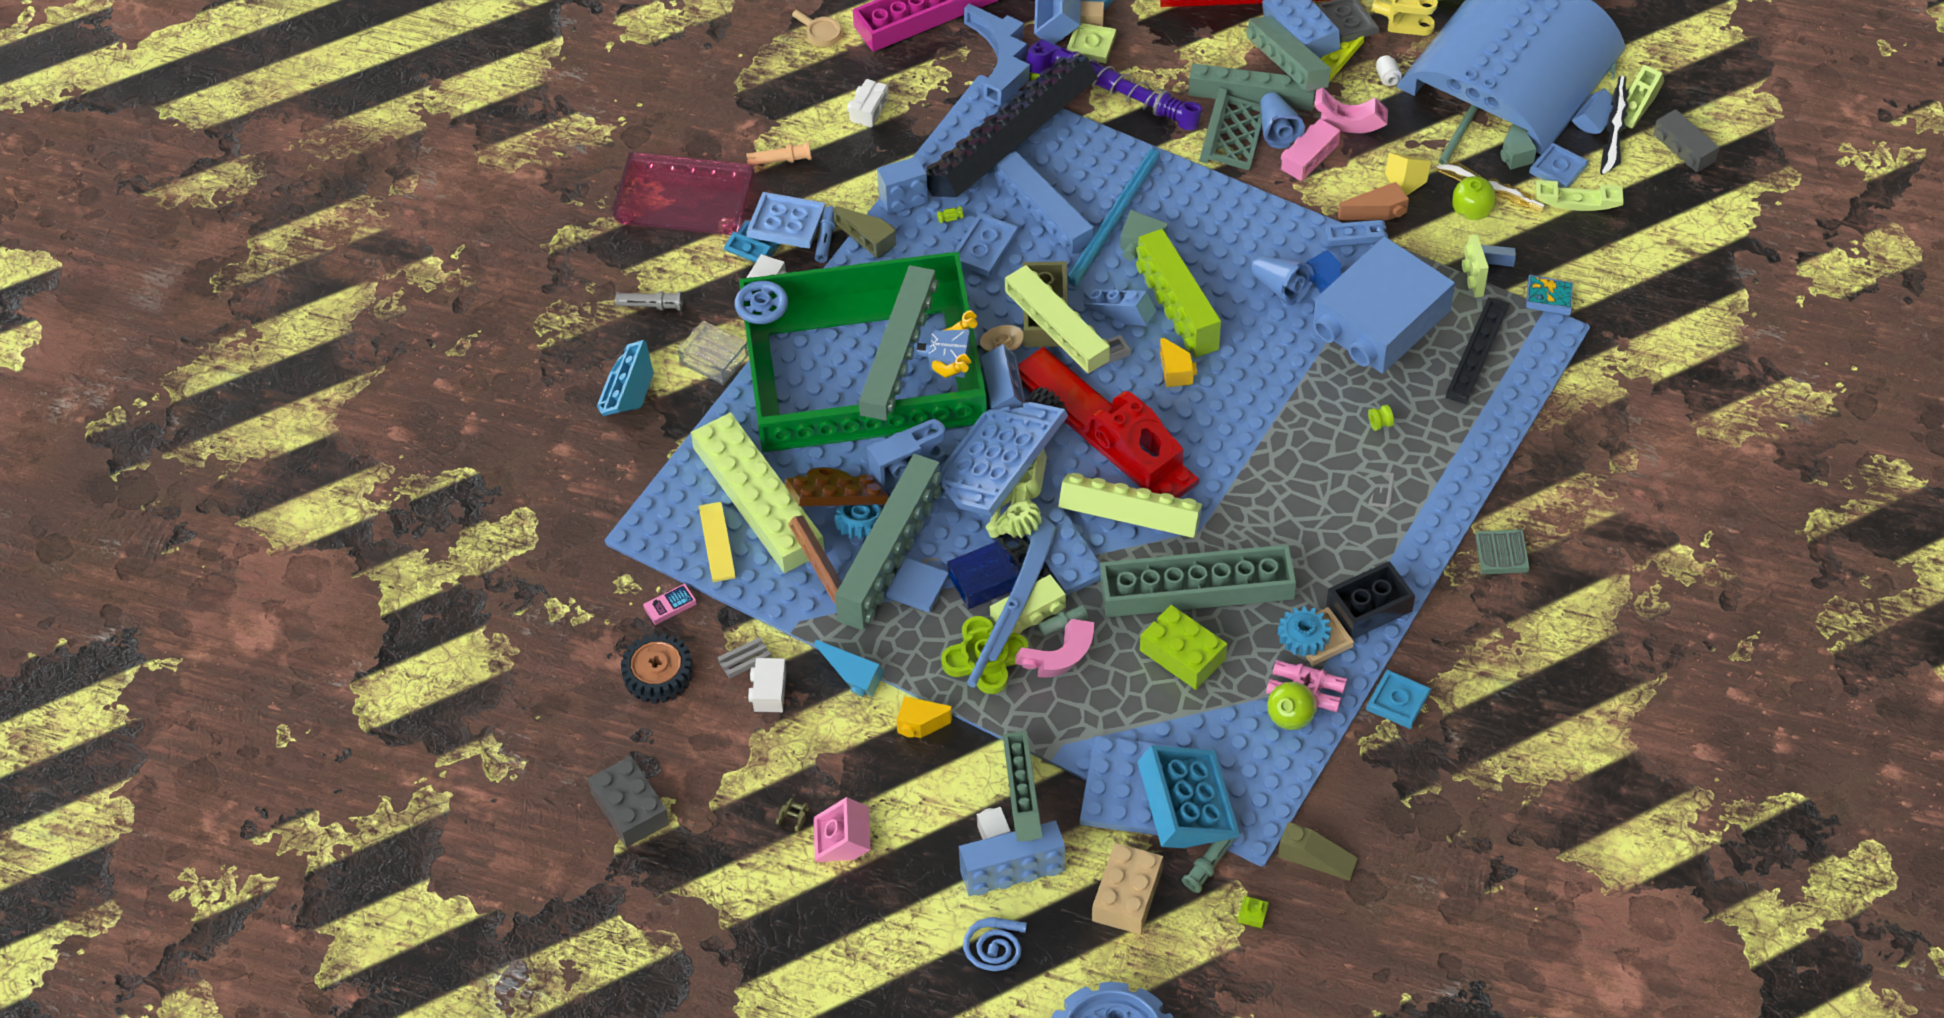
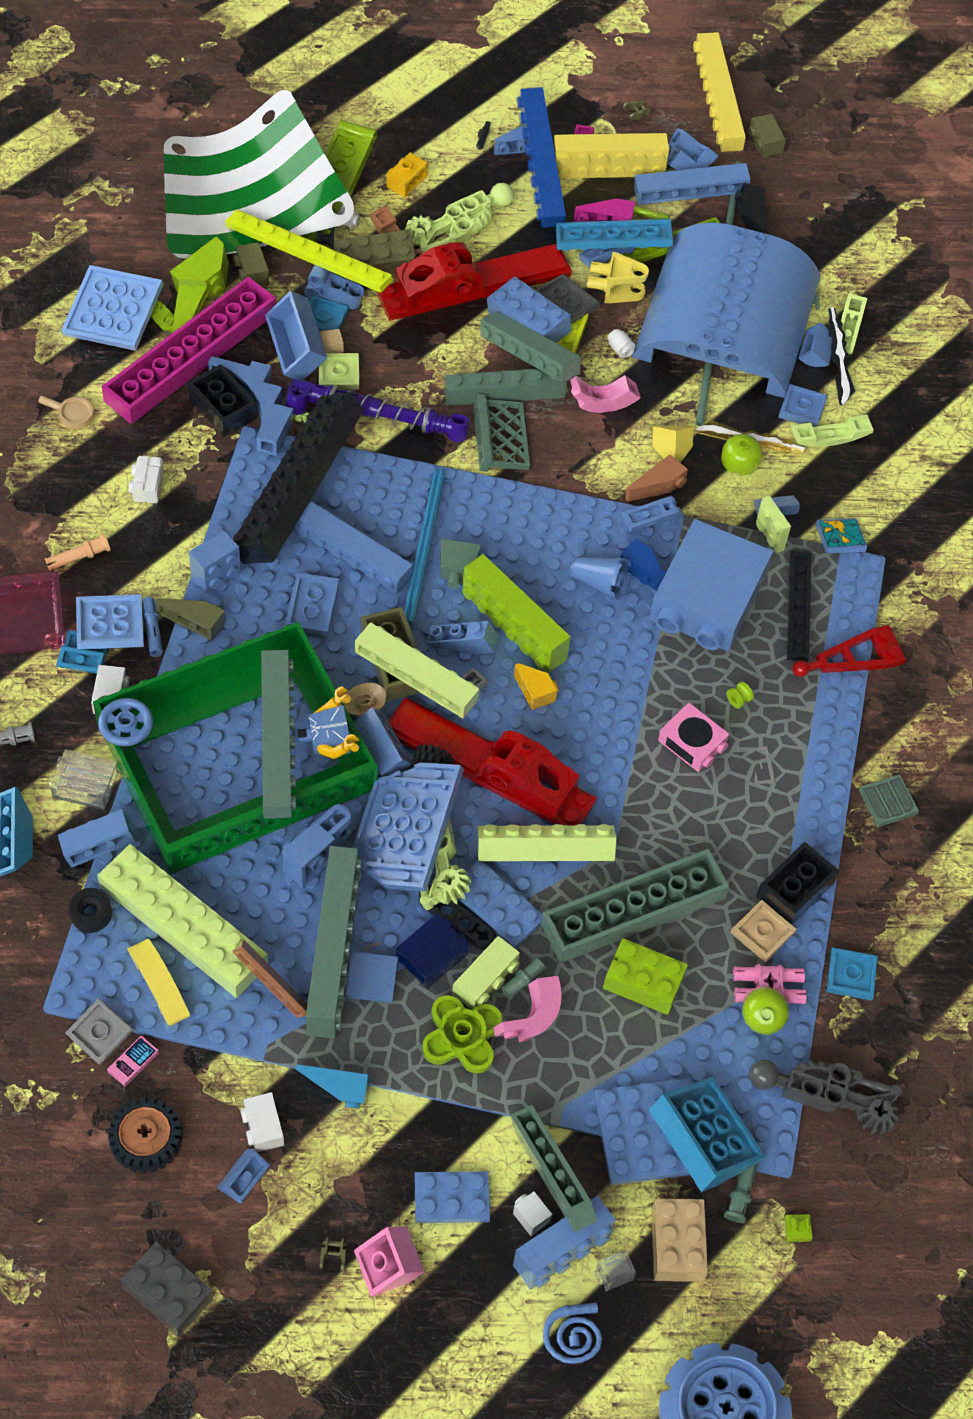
camera: 25 degrees left, 5 degrees up
light grey tile [718,637,771,679] -> none
reddish brown plate [785,467,888,506] -> none
dark azure gear [835,505,883,539] -> none
yellow slope [897,696,952,738] -> none
lime piece [937,206,964,223] -> none
medium blue piece [967,513,1057,687] -> none
medium blue cone [1260,92,1305,149] -> none
dark azure gear [1278,606,1331,657] -> none
olive slope [1278,822,1358,881] -> none
bright pink brick [1281,119,1341,181] -> none
sand green slope [1501,124,1537,170] -> none
dark grey brick [1653,109,1719,172] -> none
none -> medium blue brick [58,809,136,868]
none -> light grey tile [65,998,134,1066]
none -> black tyre [69,888,112,933]
none -> black brick [188,364,257,437]
none -> medium blue slope [217,1149,270,1204]
none -> medium blue plate [415,1171,490,1223]
none -> clear brick [595,1250,636,1291]
none -> bright pink brick [658,703,729,773]
none -> dark grey arm [749,1060,902,1136]
none -> red plate [792,625,906,677]

